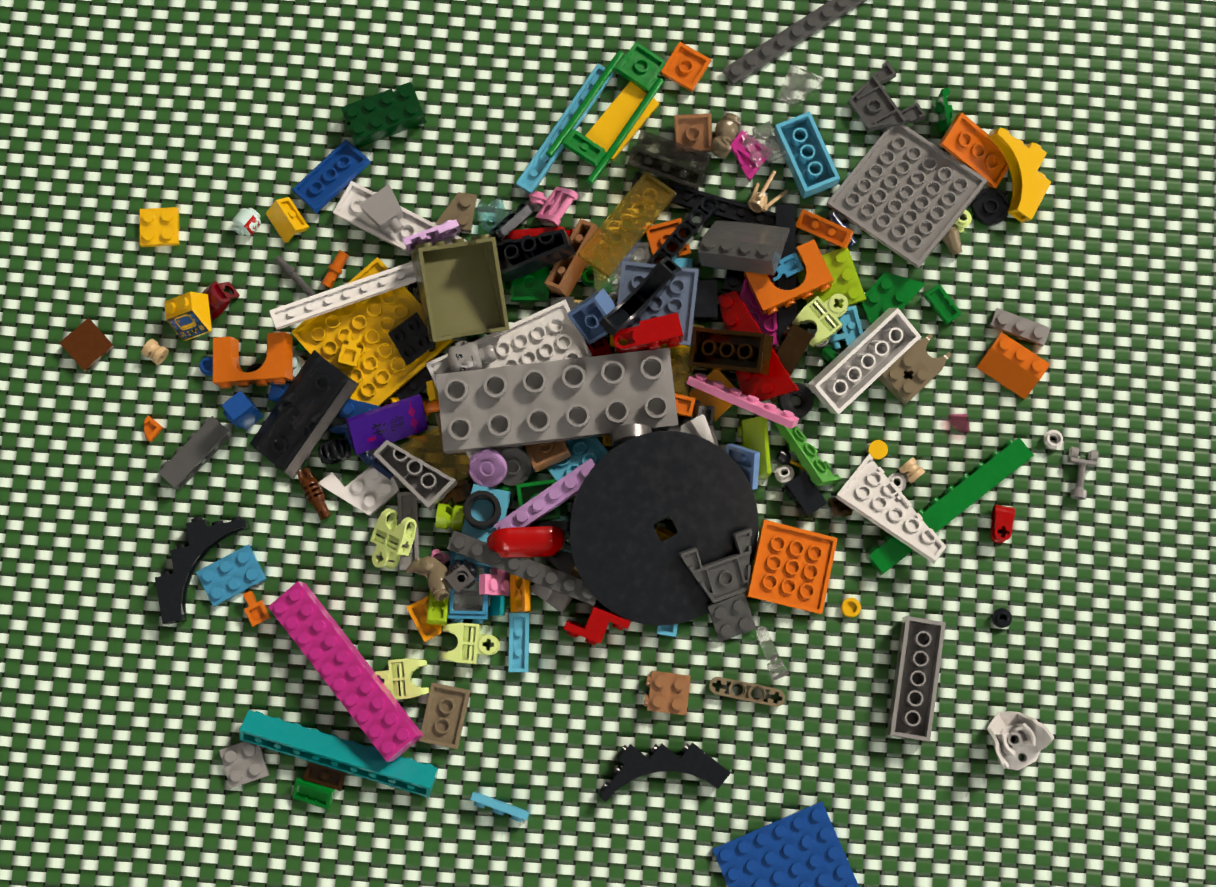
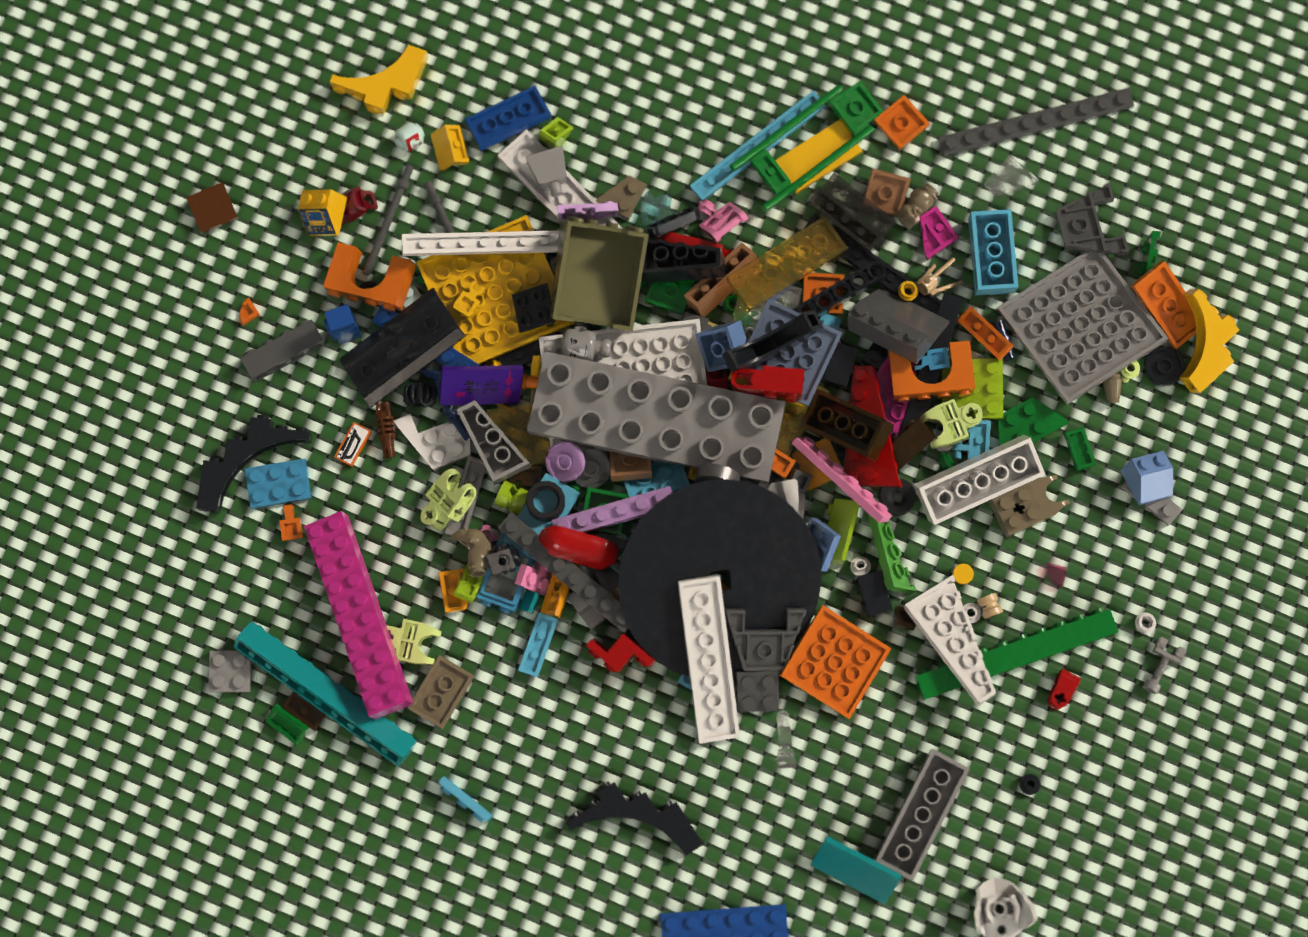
camera: 20 degrees right, 0 degrees up
yellow plate [140,207,179,247] -> none
tan wheel [141,339,169,365] -> none
blue plate [199,357,213,376] -> none
orange pin [321,250,349,289] -> none
dark green piece [341,82,426,148] -> none
yellowish green piece [440,623,500,664] -> none
medium nougat plate [644,671,691,715] -> none
dark tan beam [709,677,785,707] -> none
clear plate [741,121,786,168] -> none
black hinge [775,448,807,472] -> none
yellow tile [840,598,861,618] -> none
orange slope [976,332,1050,399] -> none
none -> yellow arch [330,45,428,115]
none -> tile [334,422,372,467]
none -> dark grey bar [362,164,414,276]
none -> lime slope [539,117,574,149]
none -> white plate [678,575,740,744]
none -> teal tile [810,836,902,904]
none -> yellow plate [898,281,918,301]
none -> medium blue slope [1121,451,1173,506]

